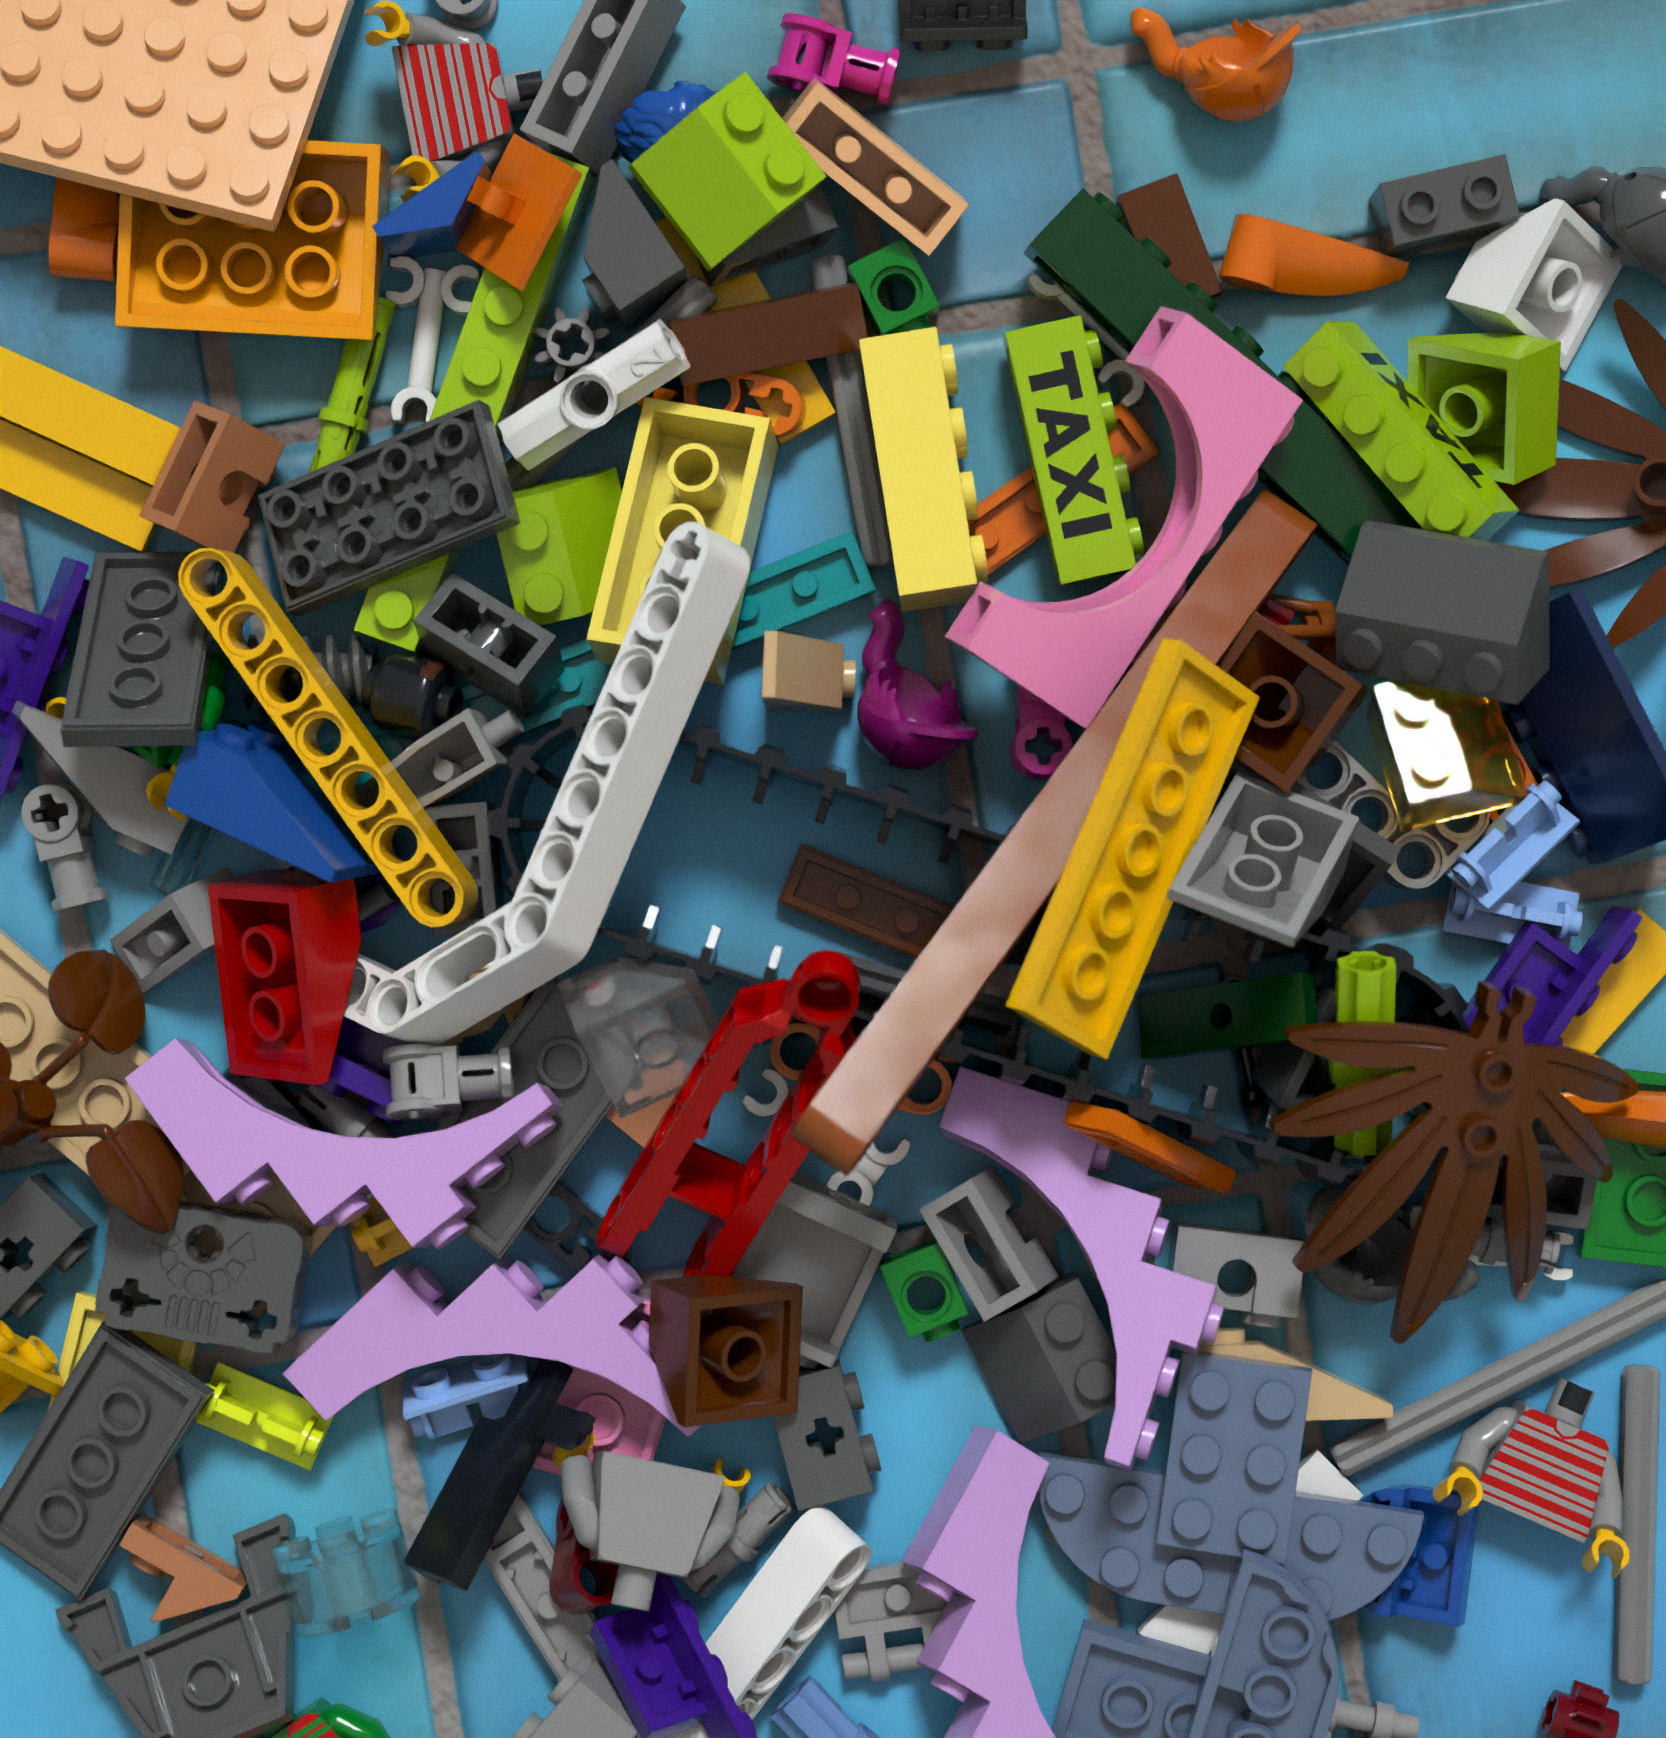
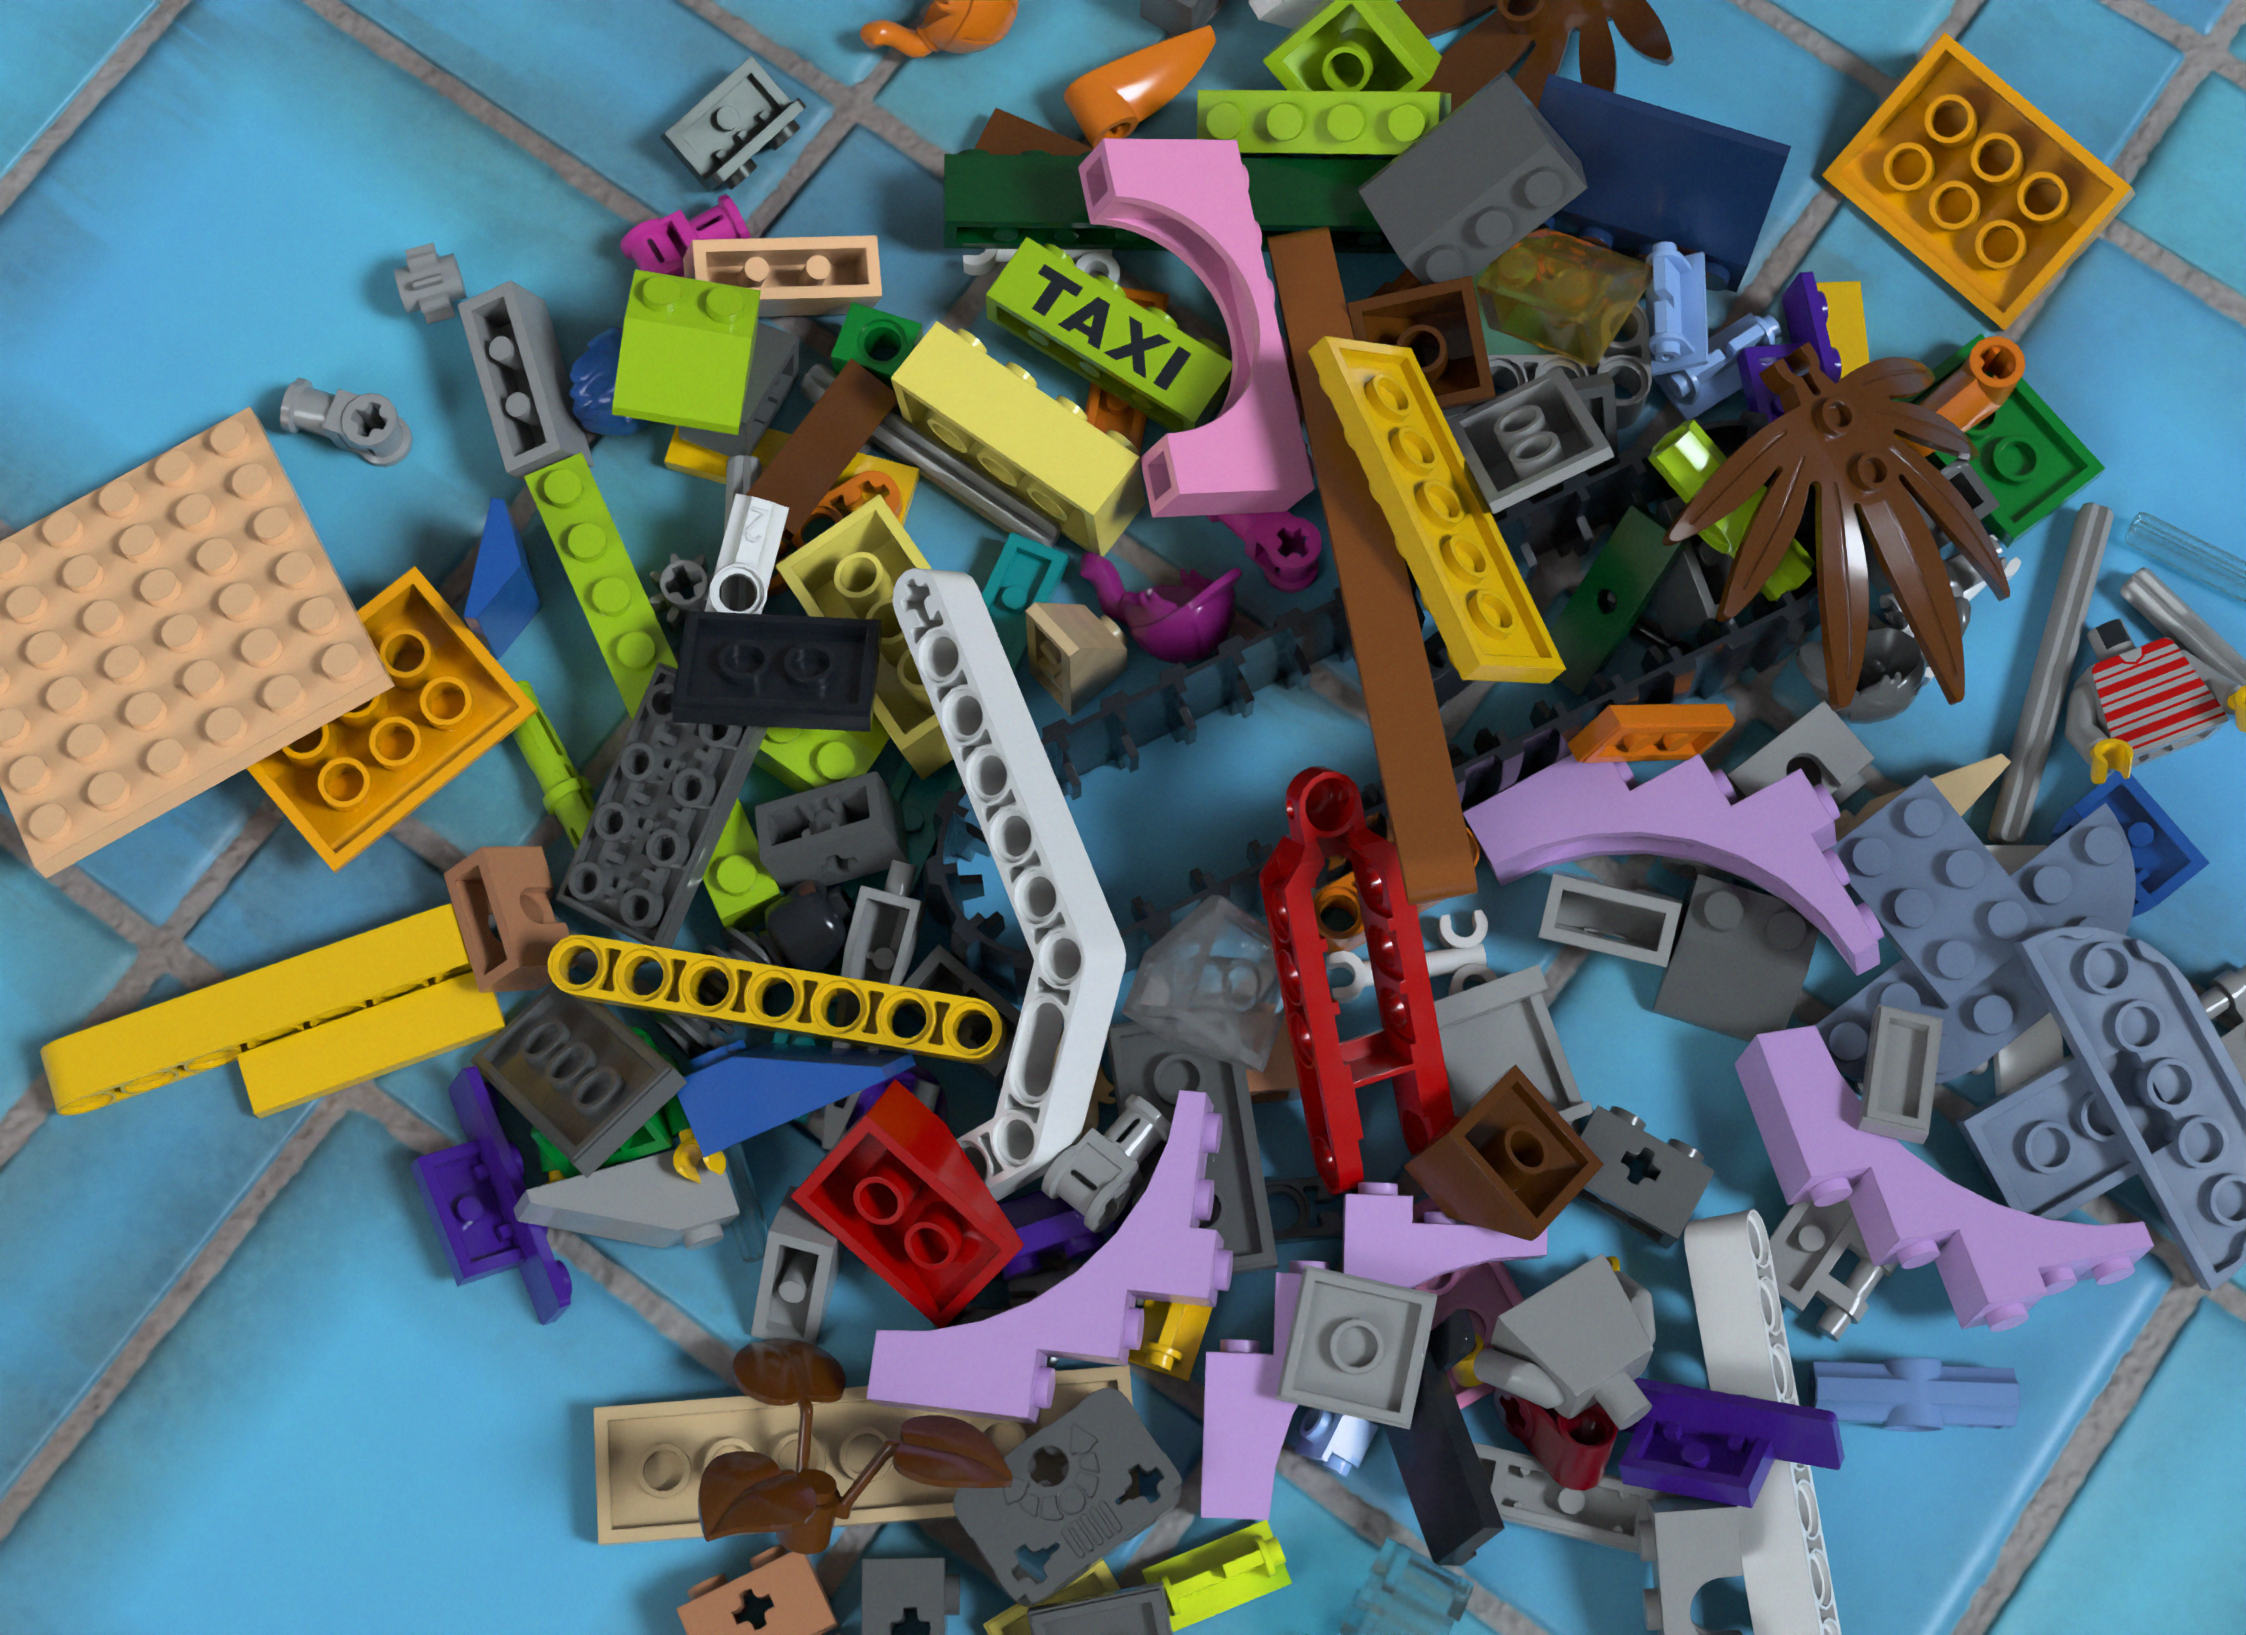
camera: 45 degrees left, 15 degrees down
light grey connector [21,783,109,912] -> none
orange piece [48,177,119,282] -> none
torso [364,0,543,203] -> none
white bar [386,256,481,424] -> none
orange piece [456,134,583,291] -> none
dark grey slope [582,159,687,332] -> none
light grey pin [681,1481,797,1599] -> none
reddish brown tile [777,844,956,959] -> none
green brick [879,1238,969,1342] -> none
none -> black tile [671,611,882,732]
none -> light grey tile [1276,1265,1438,1430]
none -> light grey tile [1857,1004,1943,1145]

